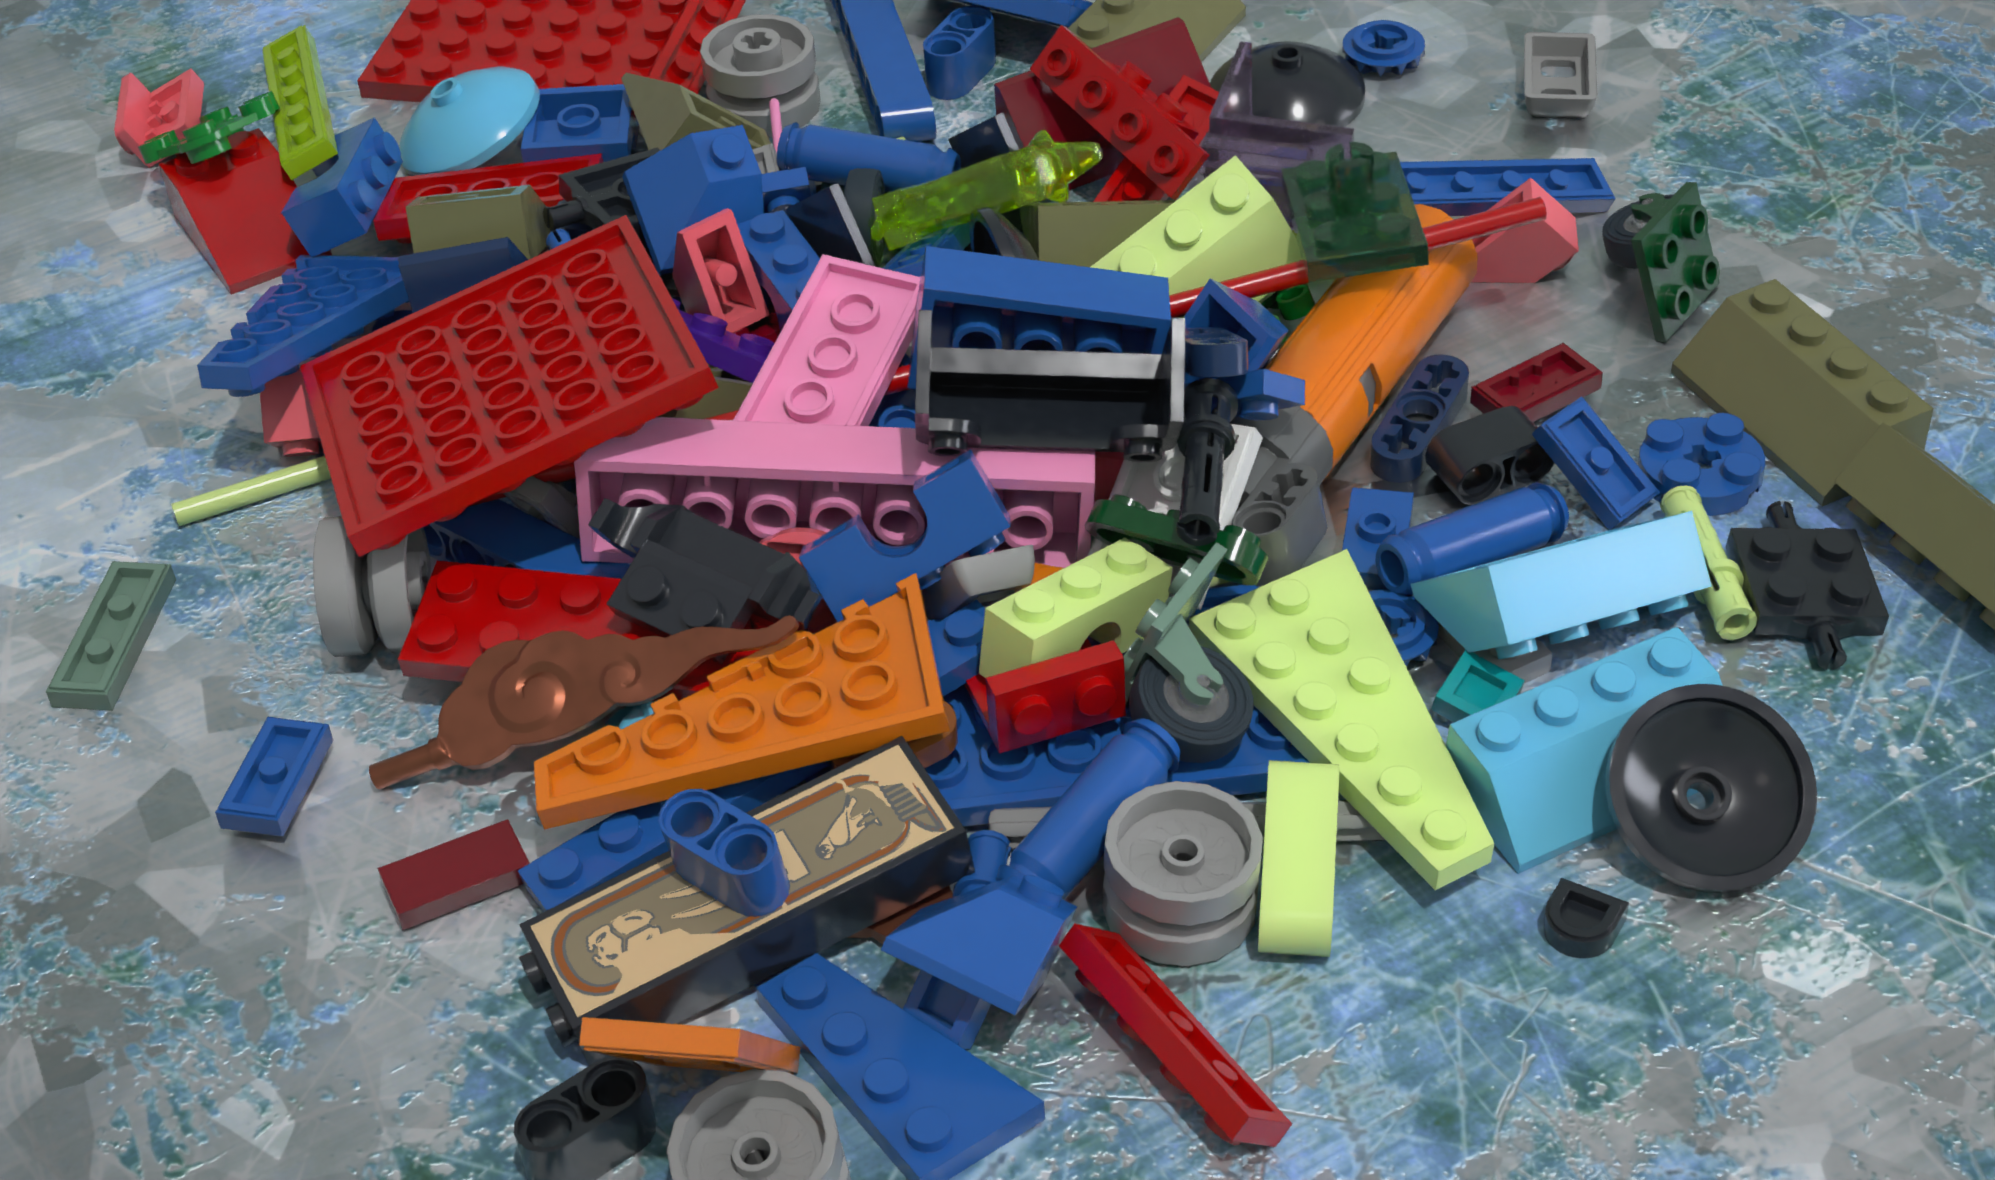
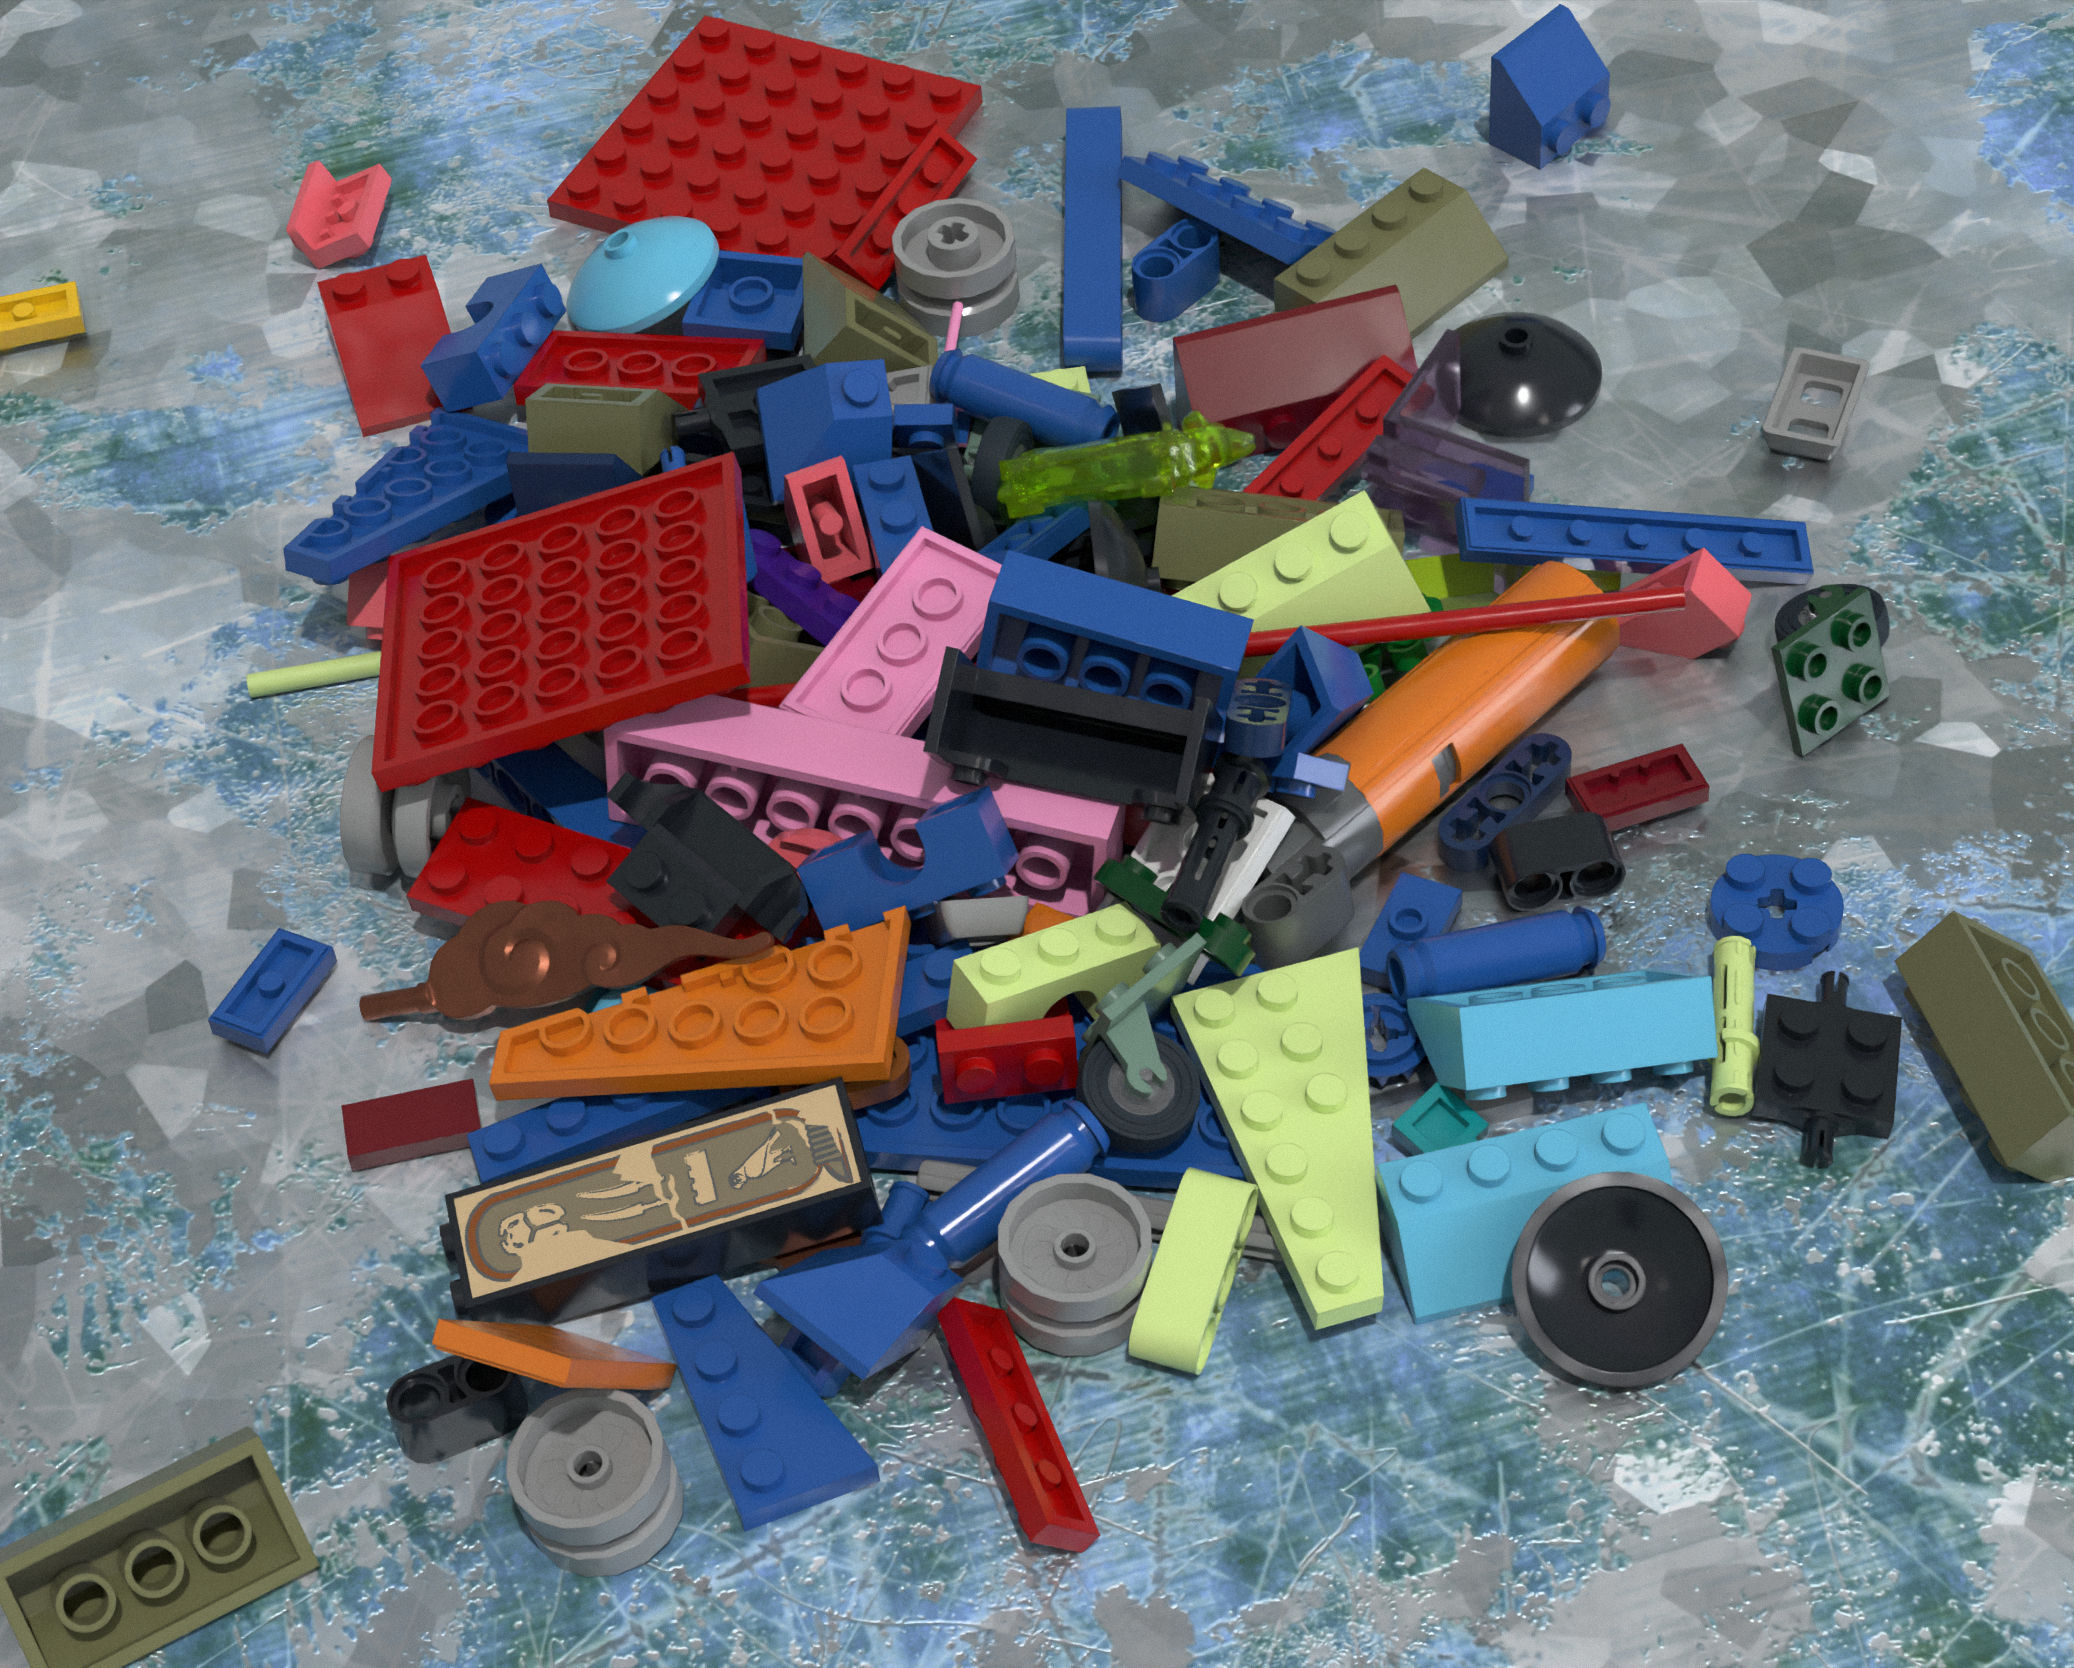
camera: 15 degrees right, 5 degrees up
sand green tile [46,561,176,711] -> none
green plant [138,91,280,164] -> none
lime tile [262,25,338,180] -> none
blue beam [658,789,790,916] -> none
red bracket [1030,25,1210,200] -> none
clear green plate [1281,142,1429,282] -> none
blue gear [1342,20,1425,77] -> none
blue plate [1532,396,1660,530] -> none
black tile [1543,878,1629,958] -> none
olive slope [1671,279,1933,507] -> none

